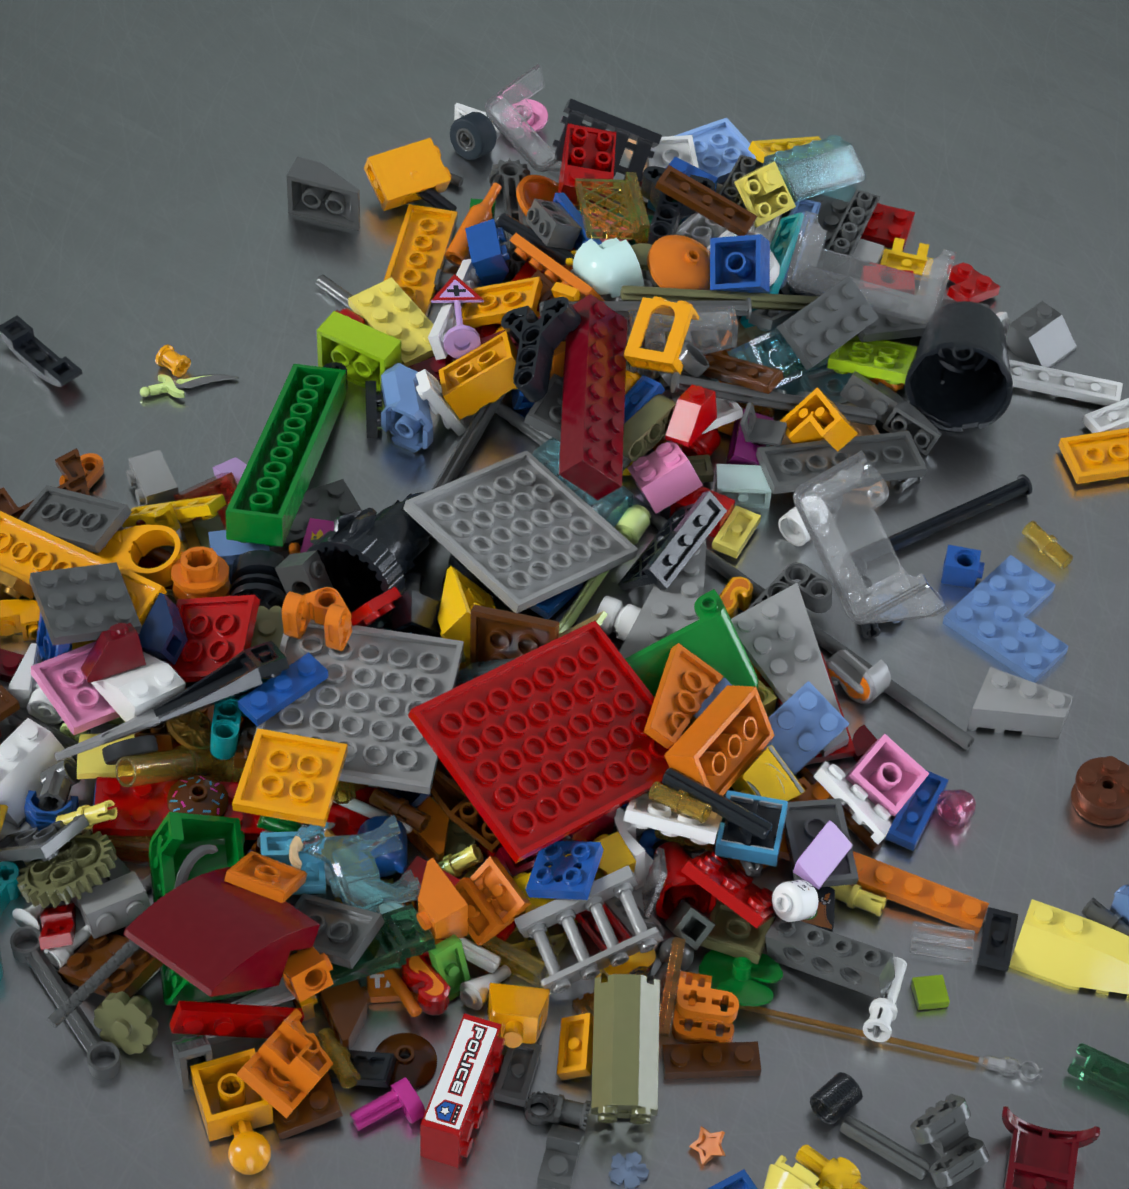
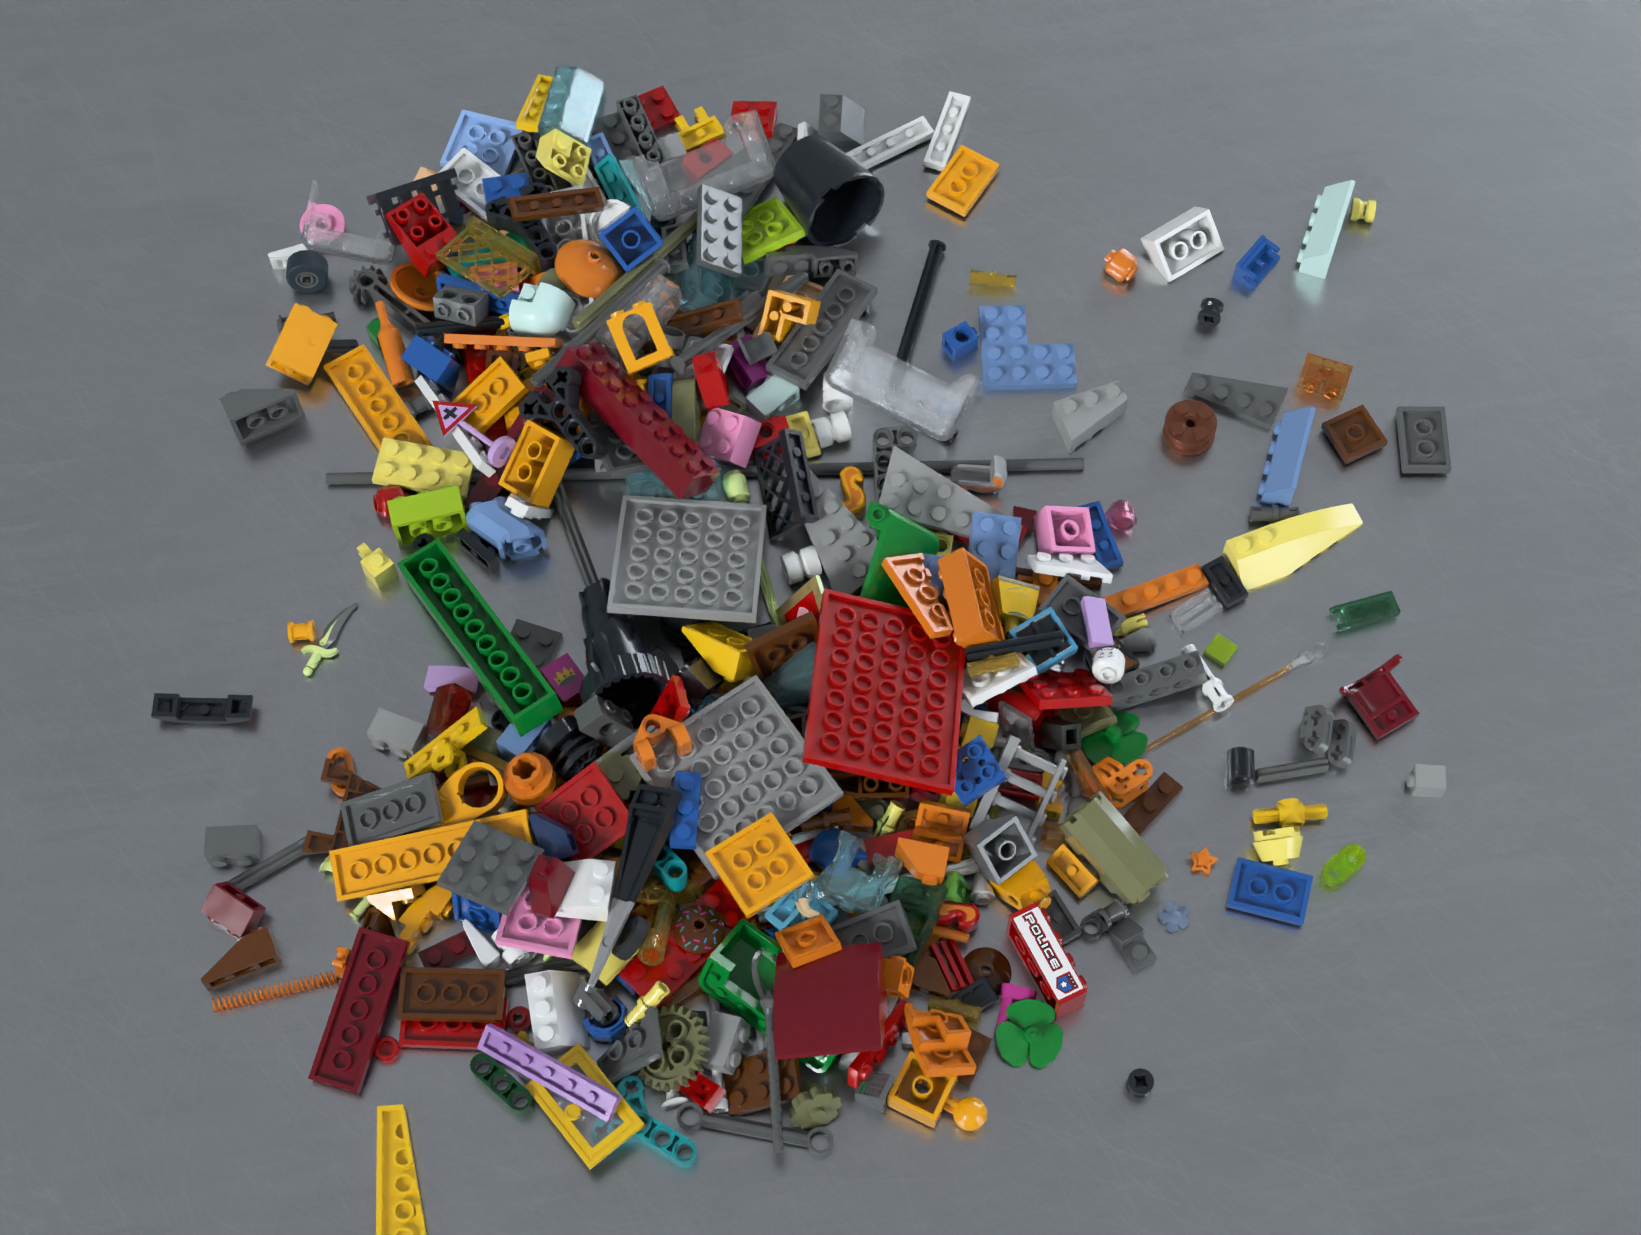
camera: 40 degrees left, 15 degrees up
none -> light yellow brick [356,542,398,590]
none -> white wheel [811,410,852,449]
none -> red tile [929,939,974,993]
none -> dark grey slope [962,814,1038,886]
none -> green piece [996,999,1063,1068]
none -> light grey cone [1119,627,1157,652]

